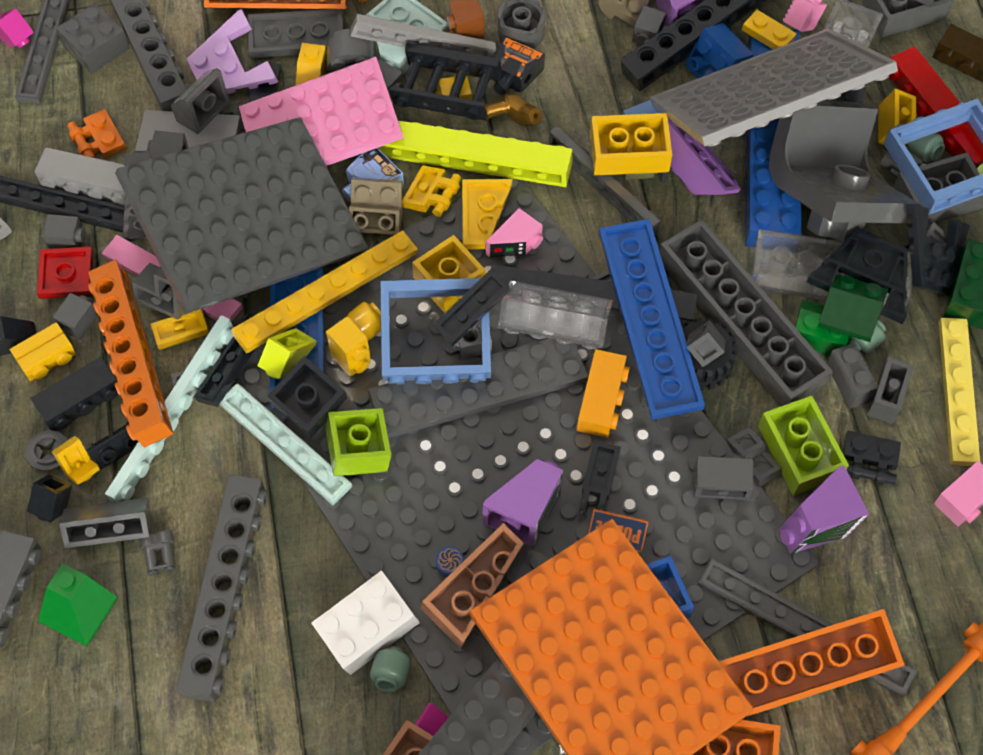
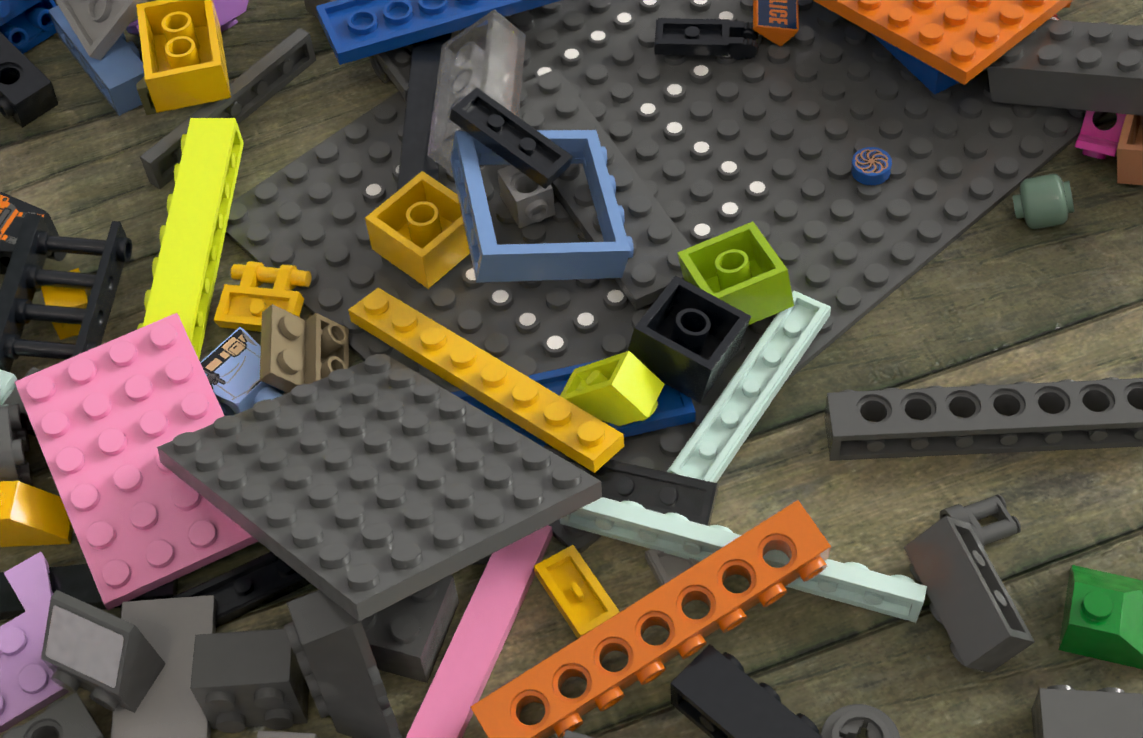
camera: 95 degrees left, 10 degrees down
black brick [27,474,72,523] -> none
yellow bracket [52,436,100,484] -> none
black hinge [87,422,138,470] -> none
dark grey brick [132,263,184,320] -> none
white brick [312,571,420,675] -> none
yellow brick [326,316,371,377] -> none
yellow head [347,302,381,341] -> none
nougat wedge [420,523,523,649] -> none
yellow wing [462,179,513,249] -> none
medium lavender slope [483,459,563,547] -> none
pearl gold arm [485,94,542,125] -> none
bright pink slope [486,208,543,257] -> none
light orange brick [577,349,630,438] -> none

